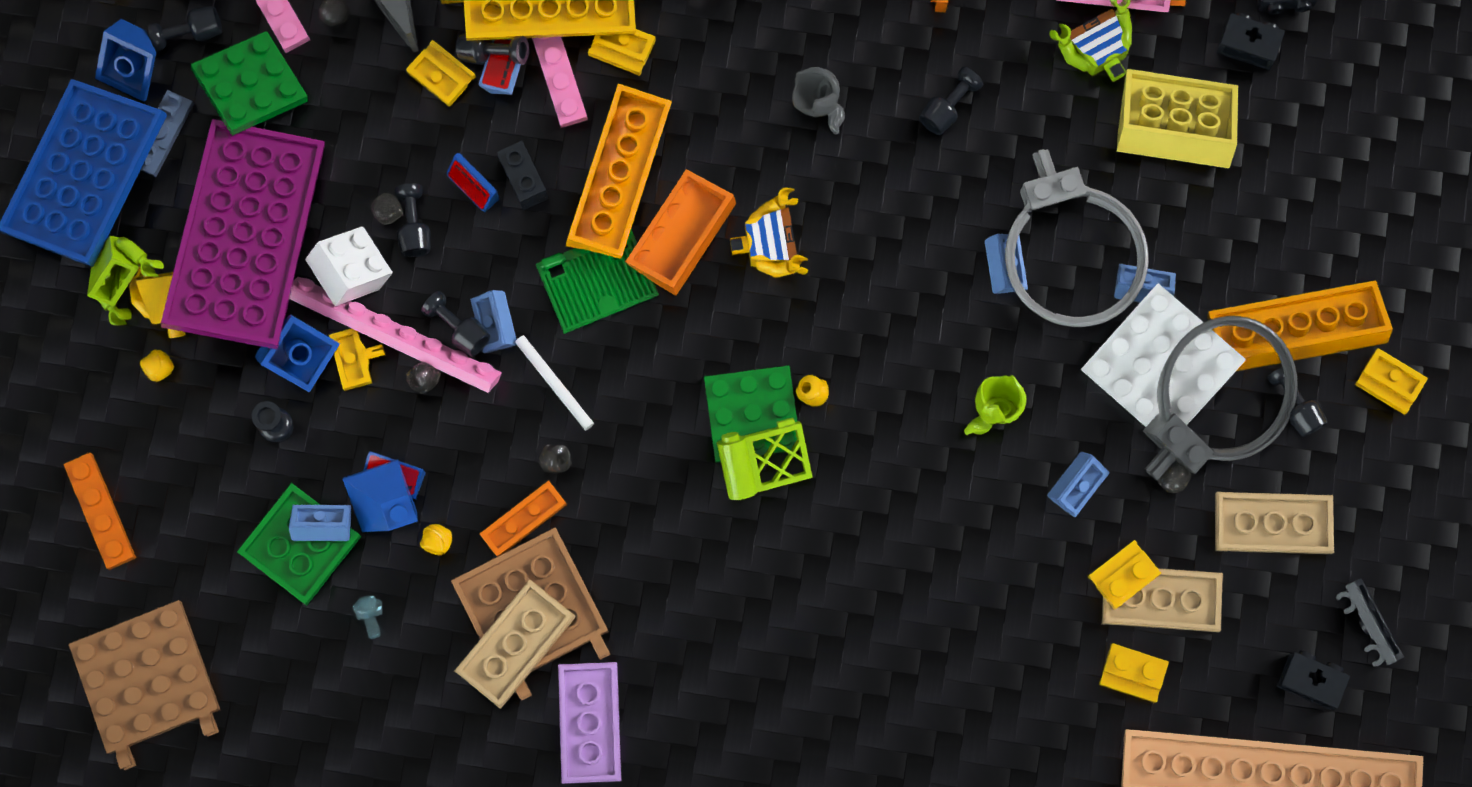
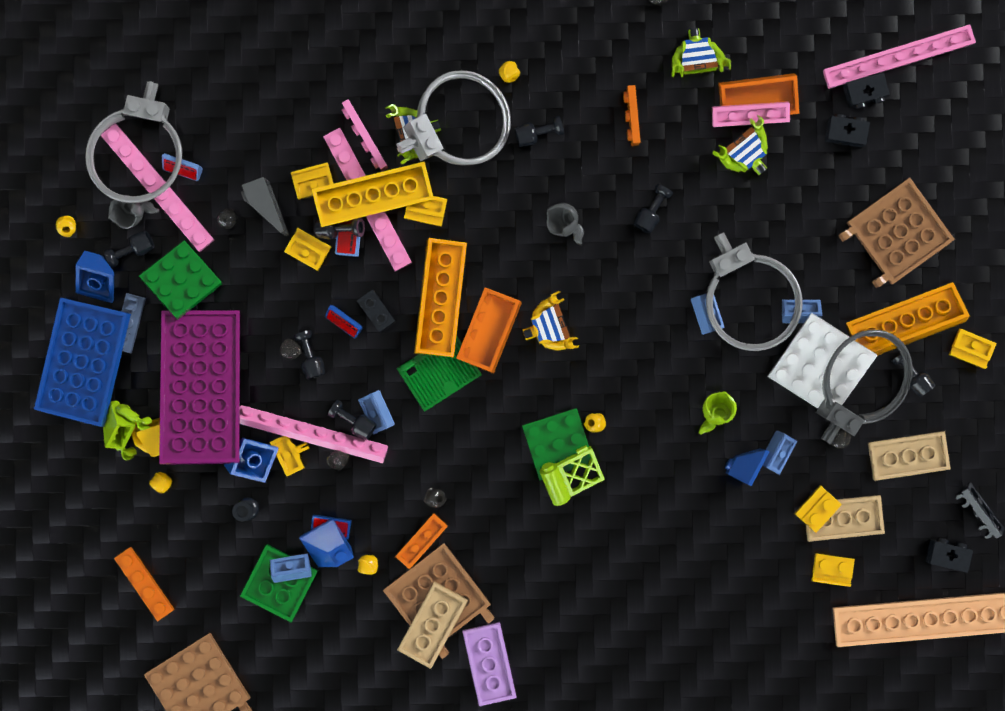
camera: 10 degrees left, 10 degrees up
white brick [305,226,393,306] -> none
clear light blue plate [353,596,382,639] -> none
white bar [515,335,594,431] -> none
light yellow slope [1117,69,1238,168] -> none
none -> blue slope [725,448,769,486]
none -> medium nougat plate [838,178,955,288]

